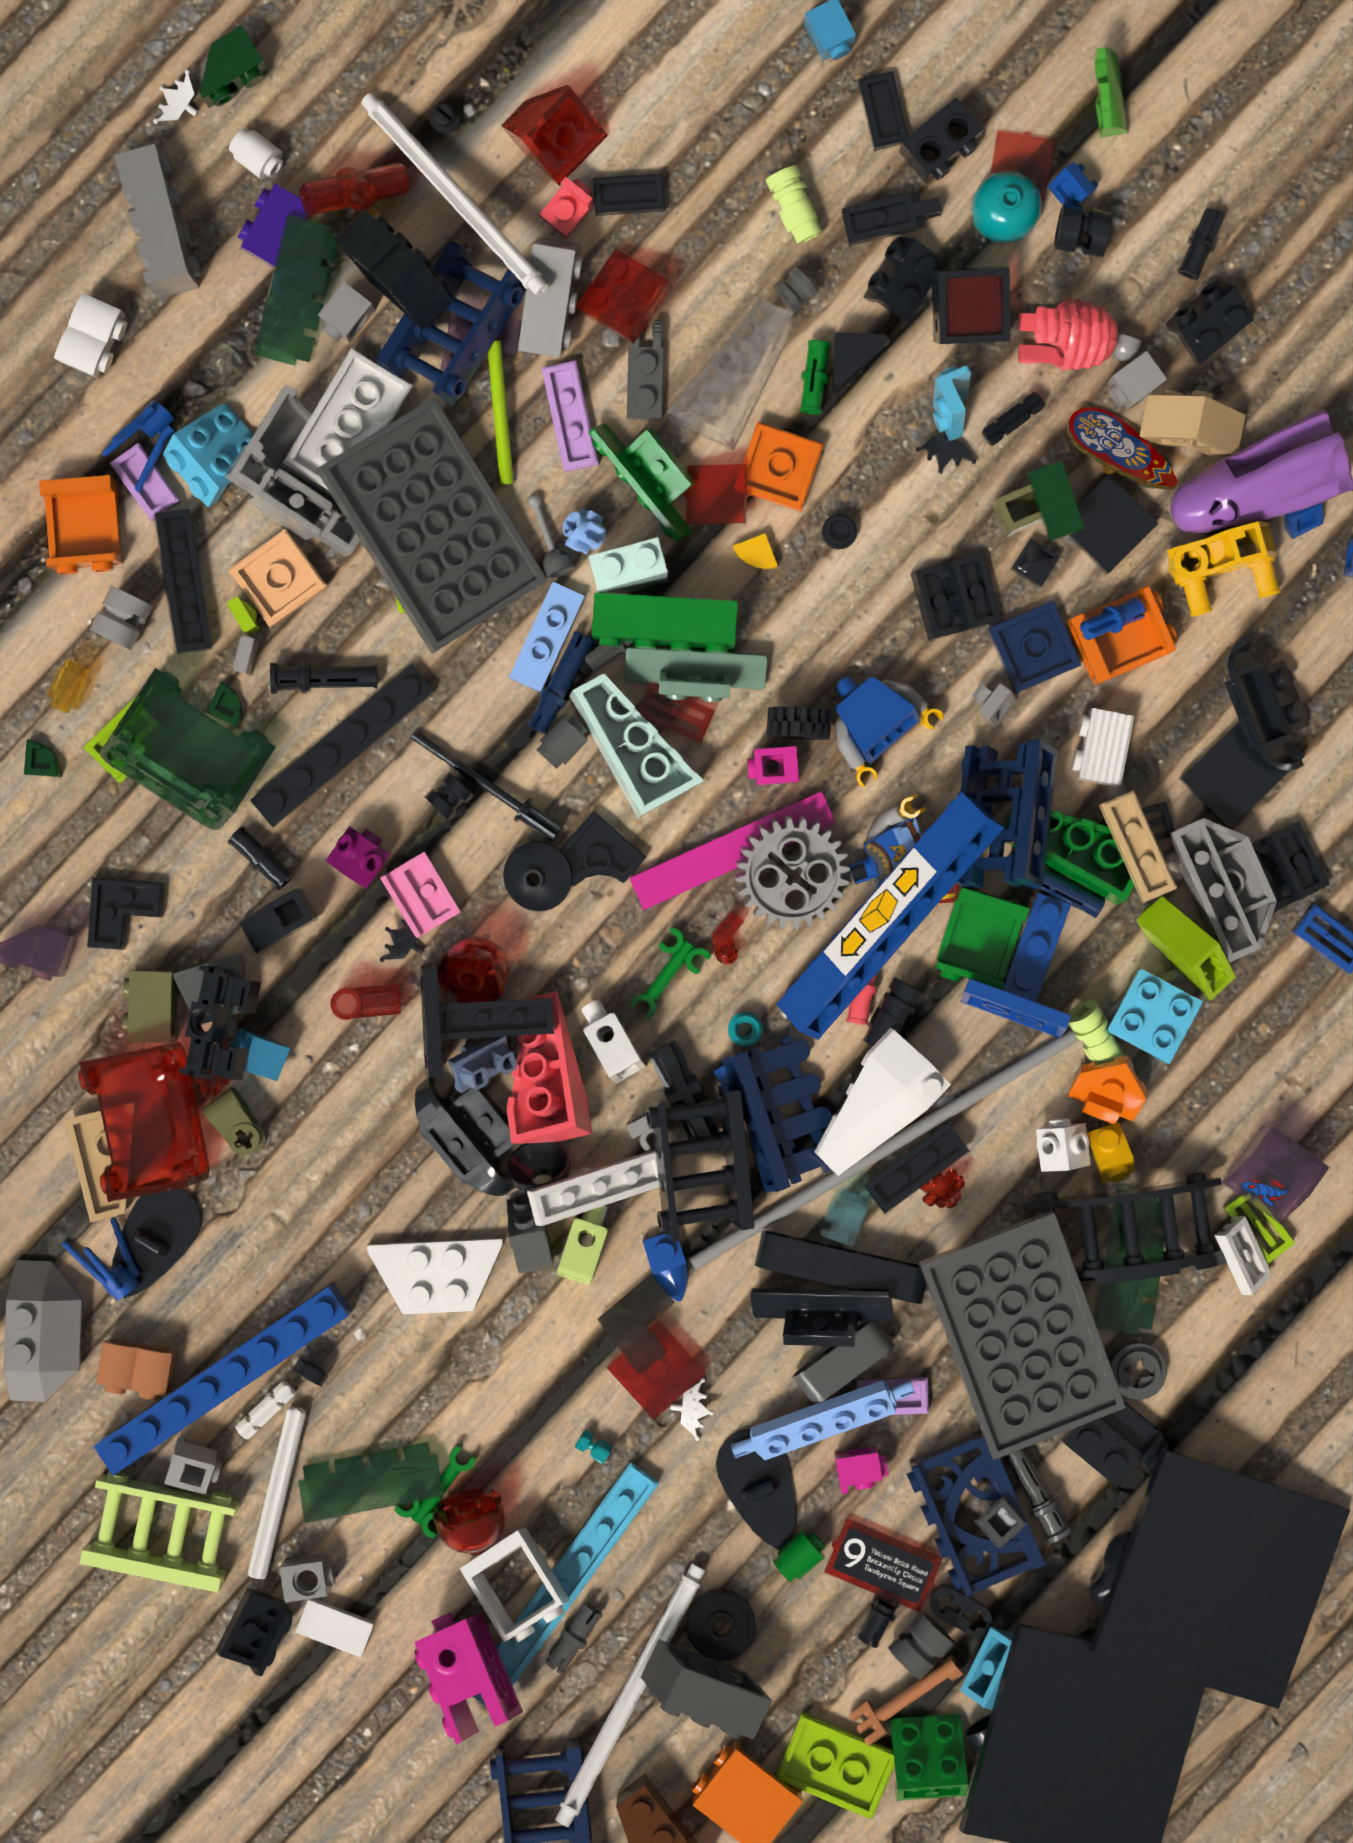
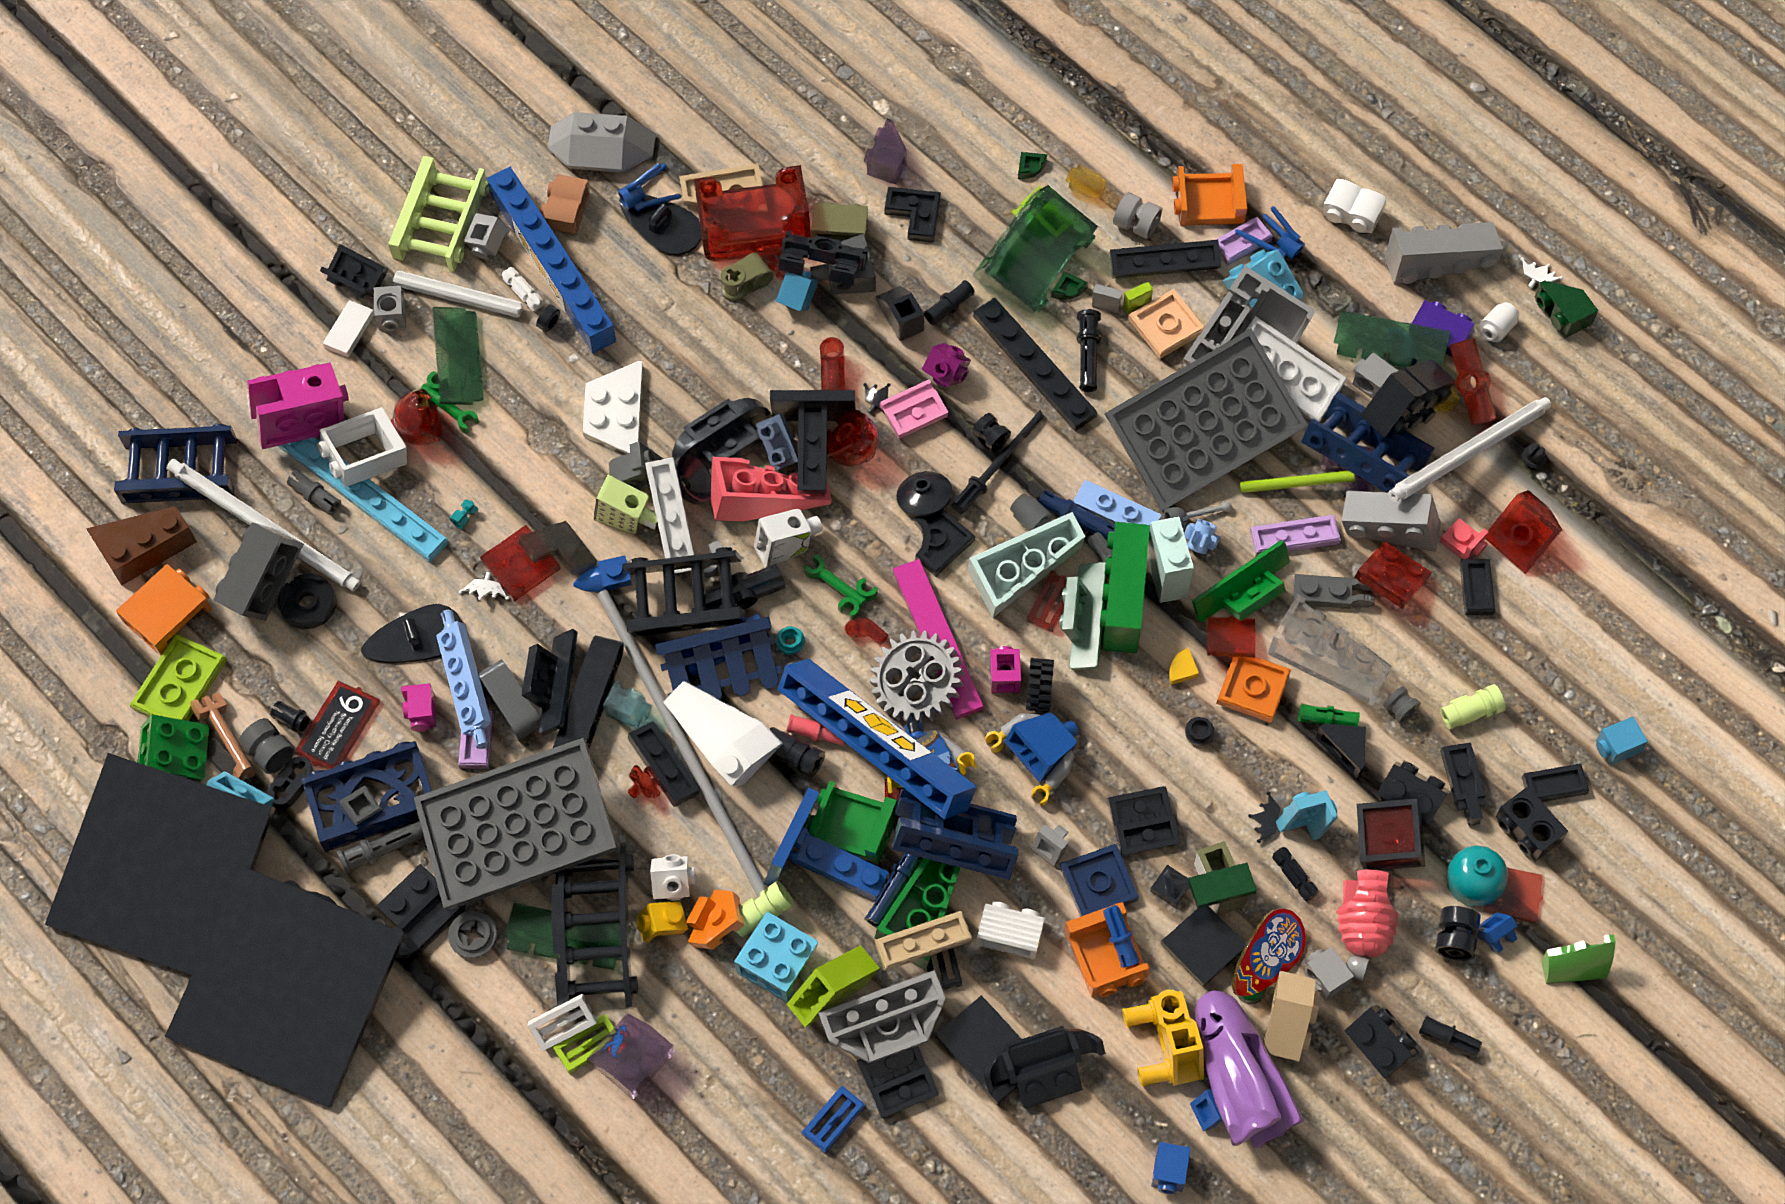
camera: 95 degrees right, 25 degrees down
green brick [773,1530,826,1583] -> none

